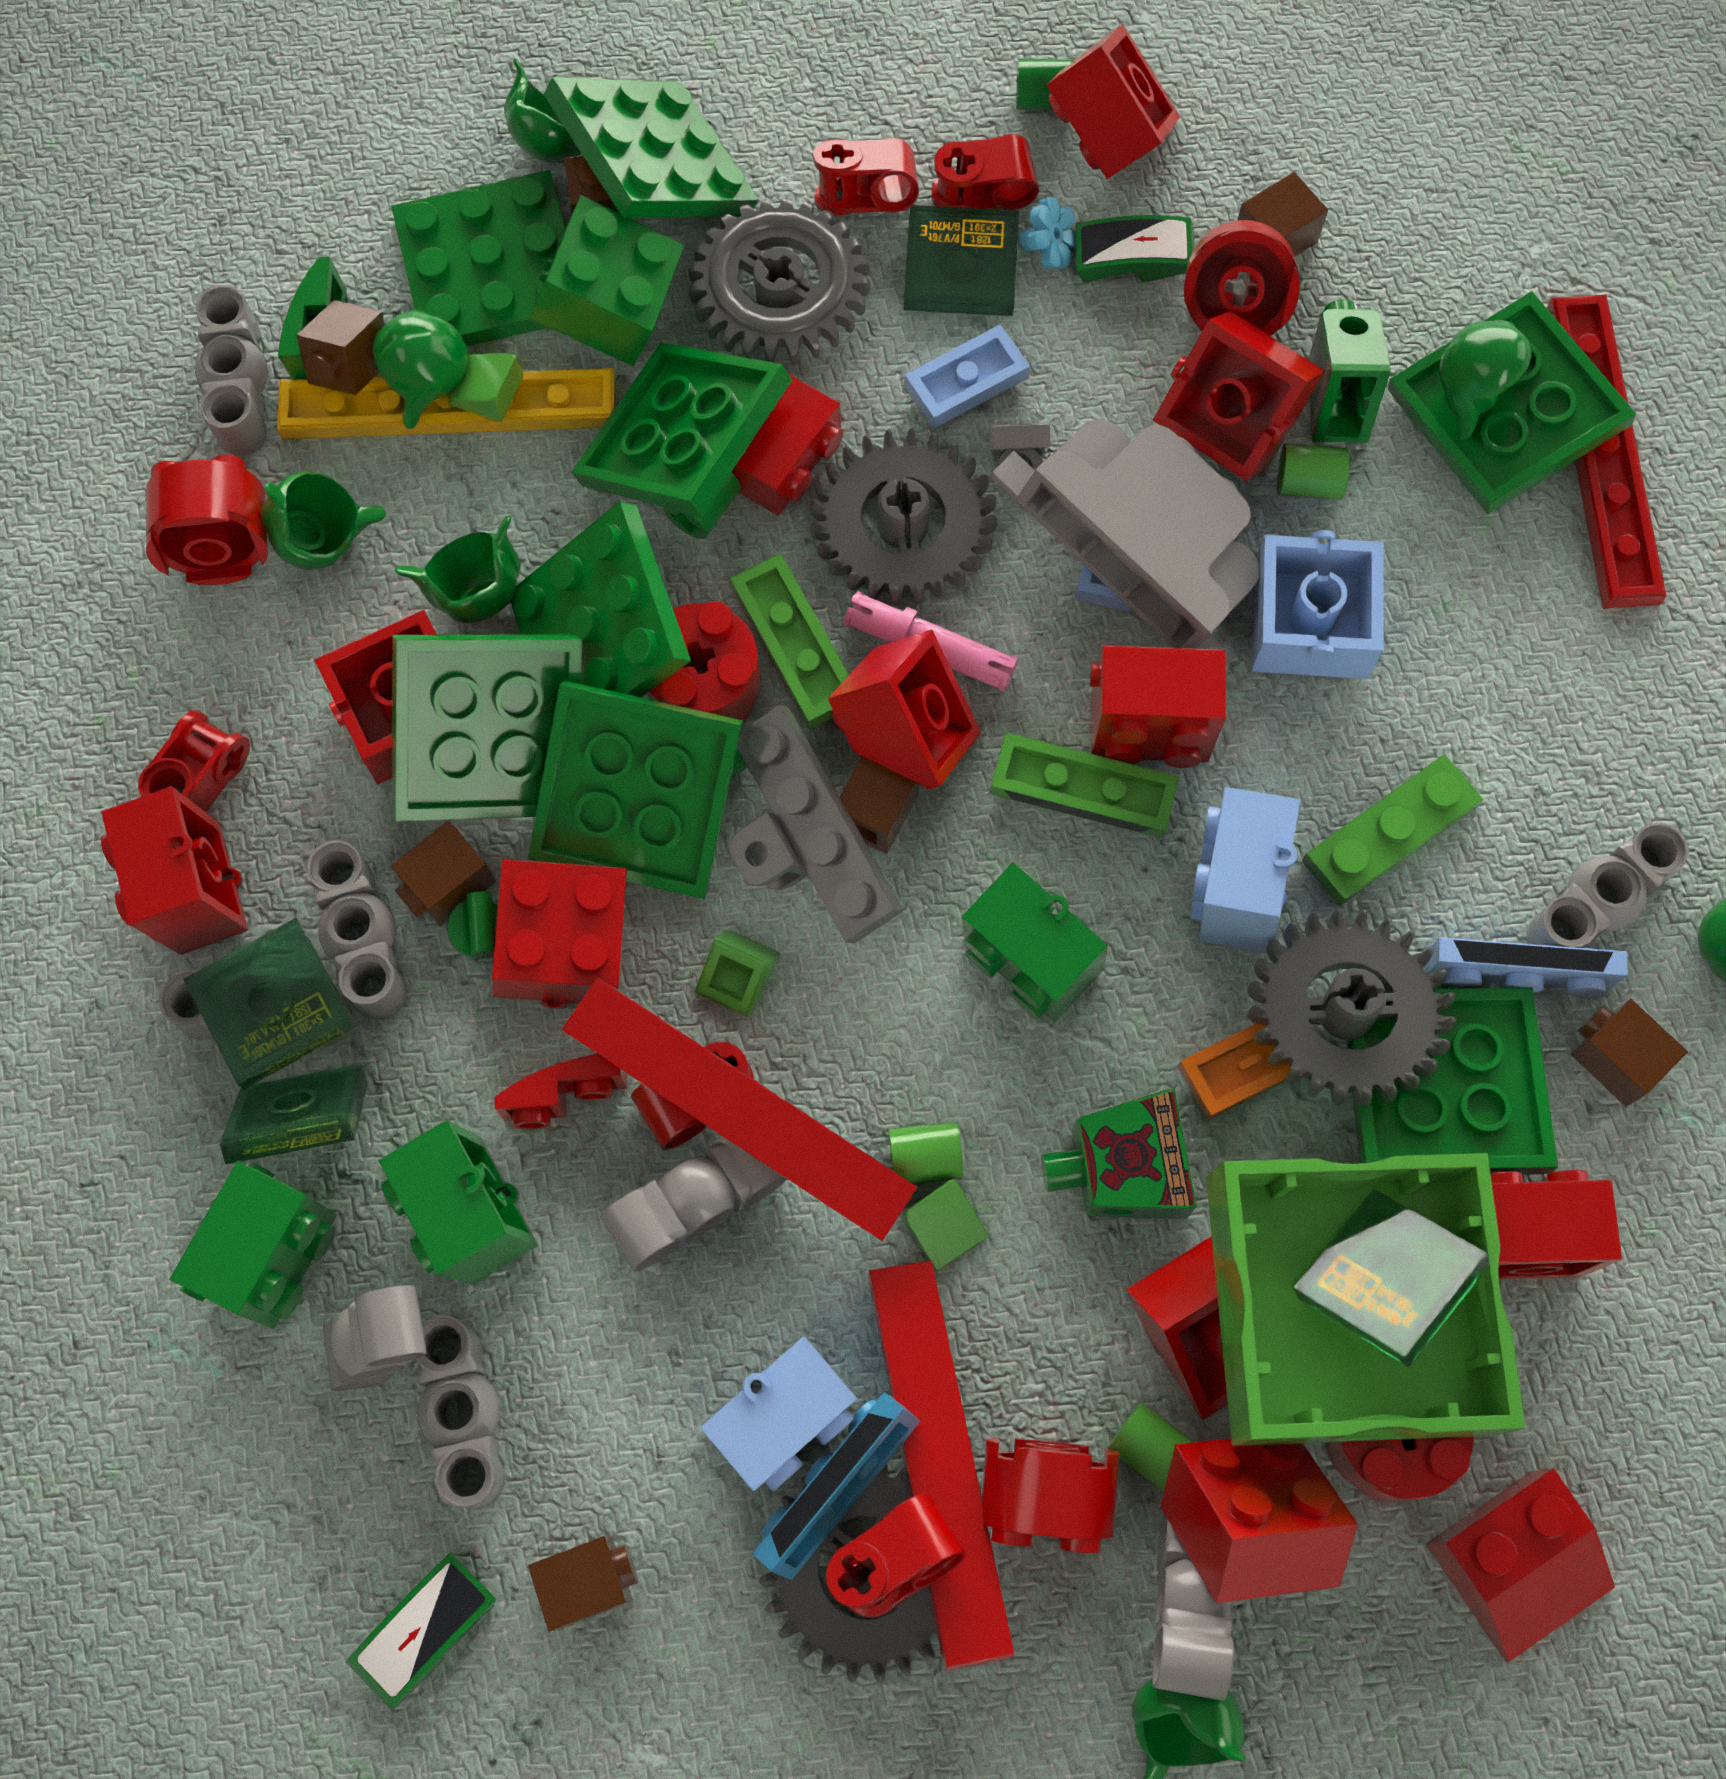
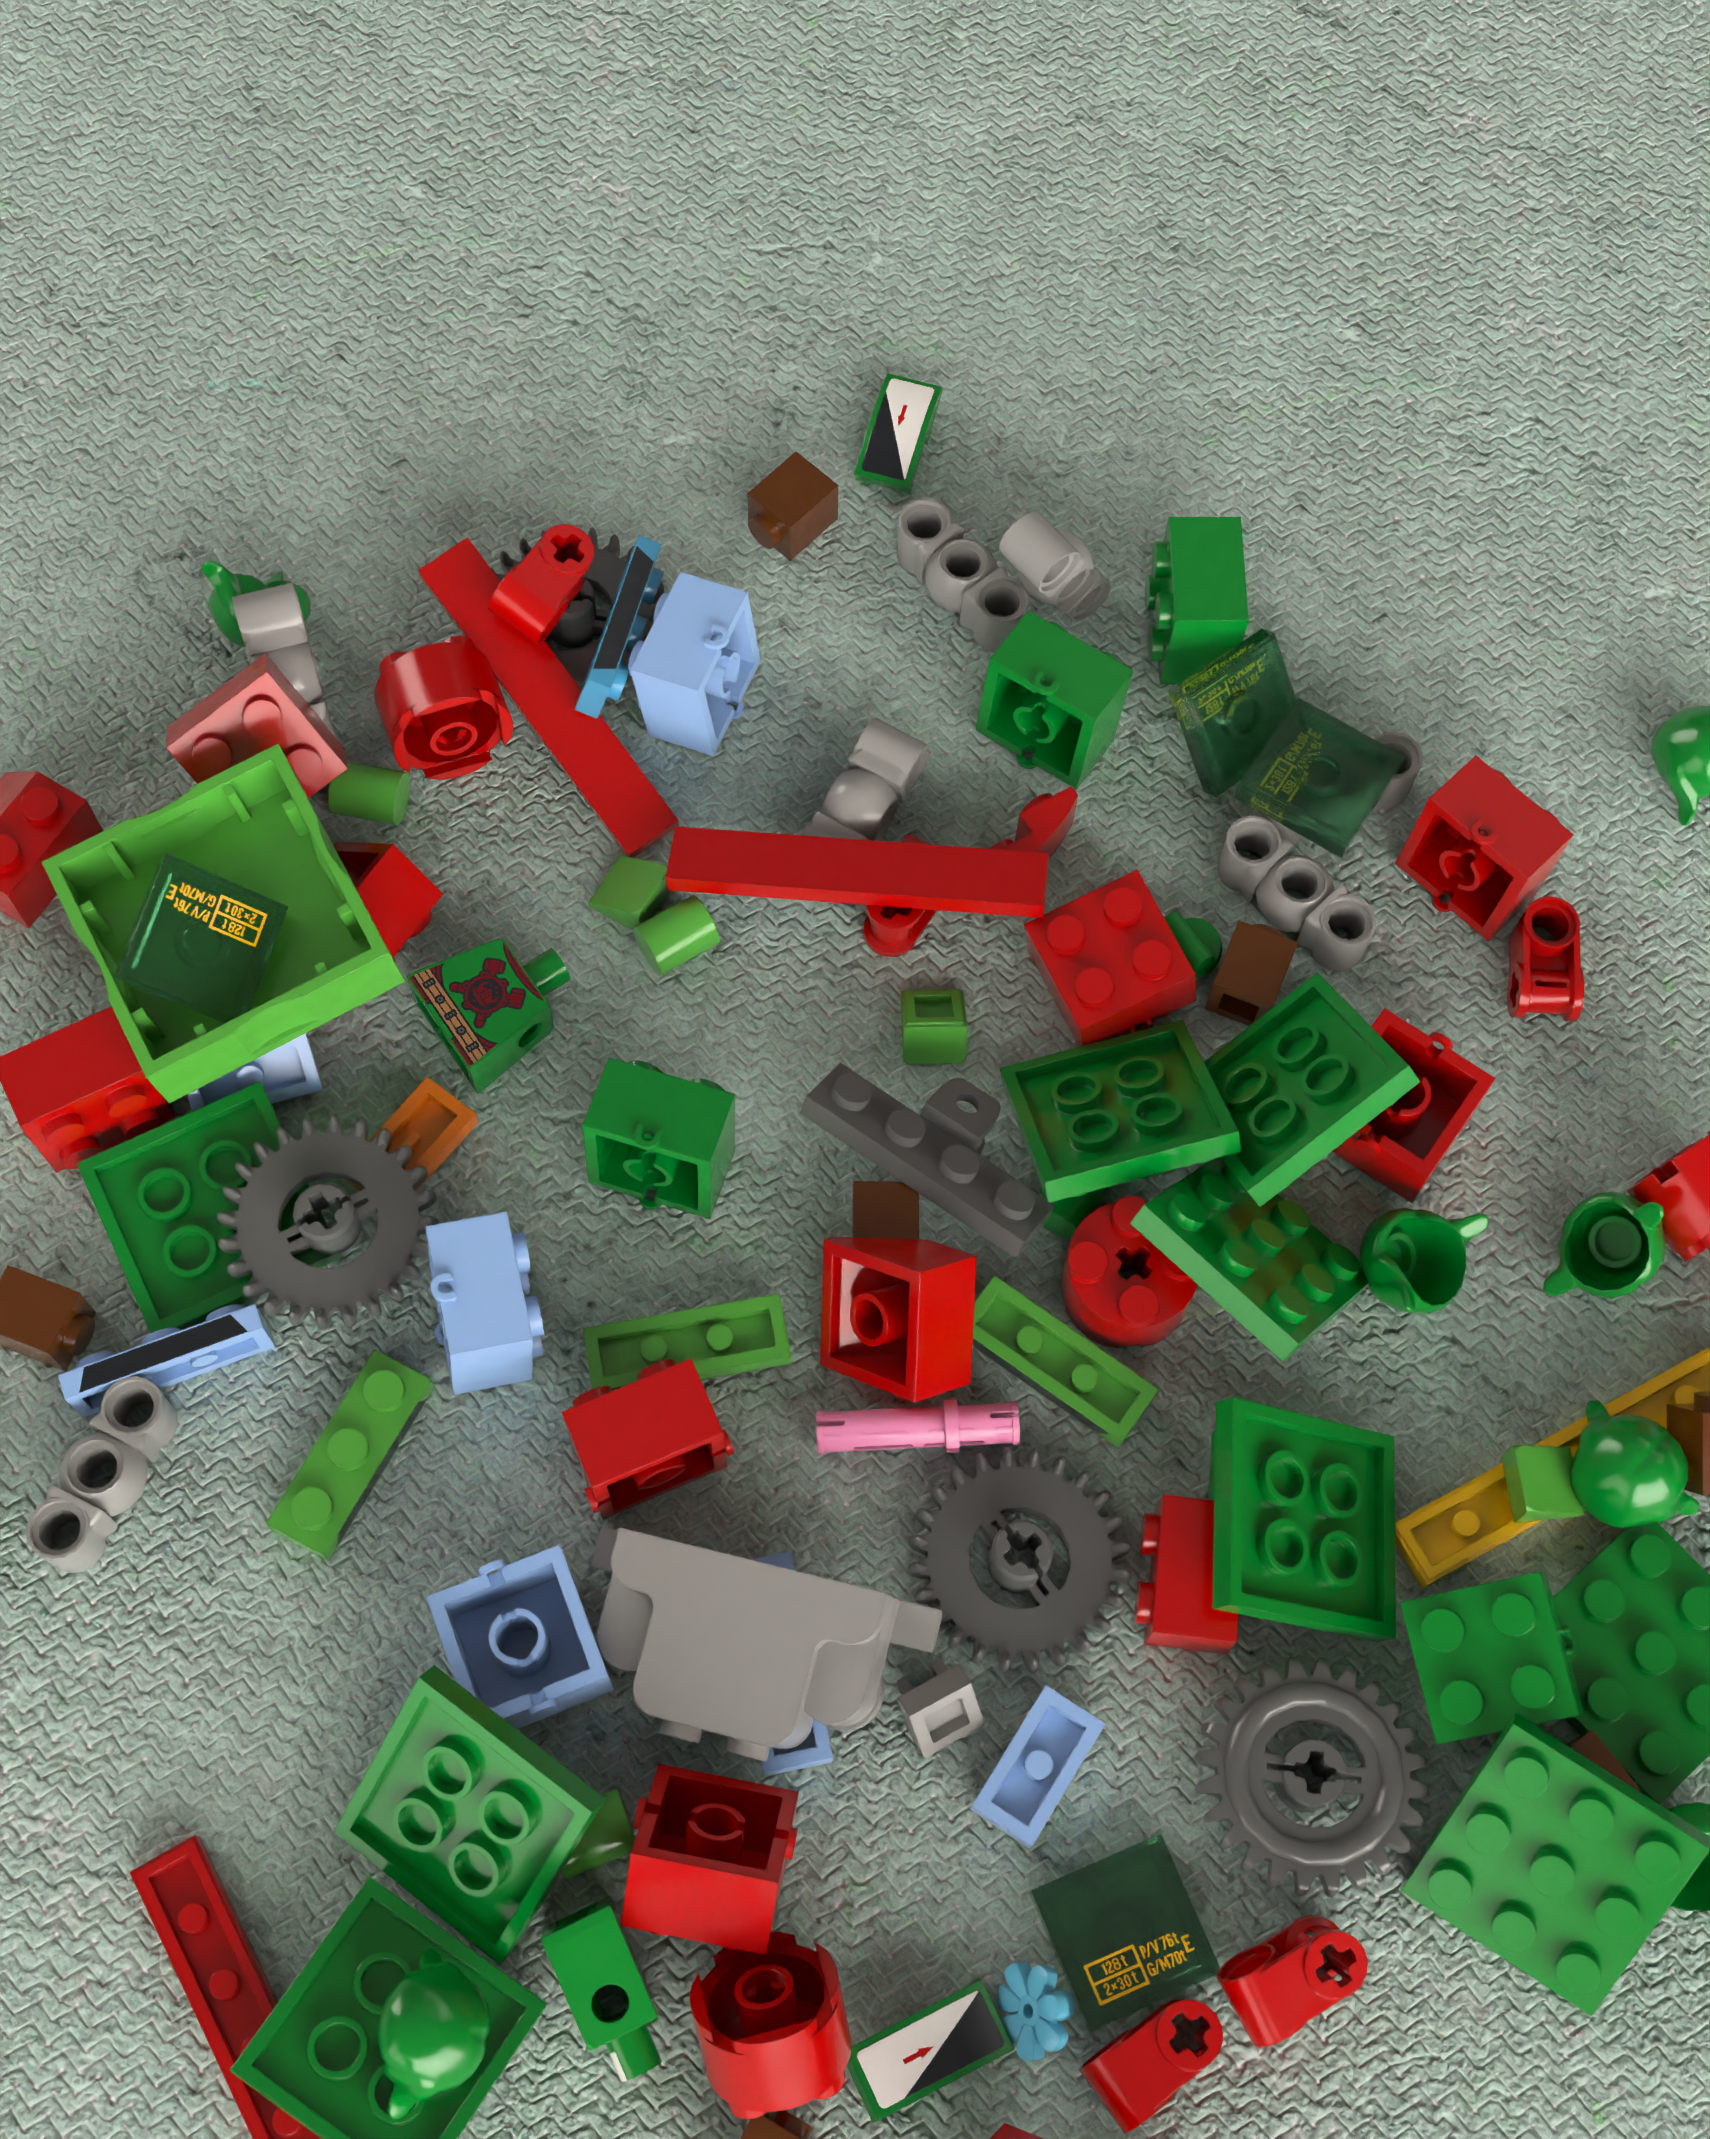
camera: 150 degrees right, 5 degrees down
none -> green plate [333,1665,606,1965]

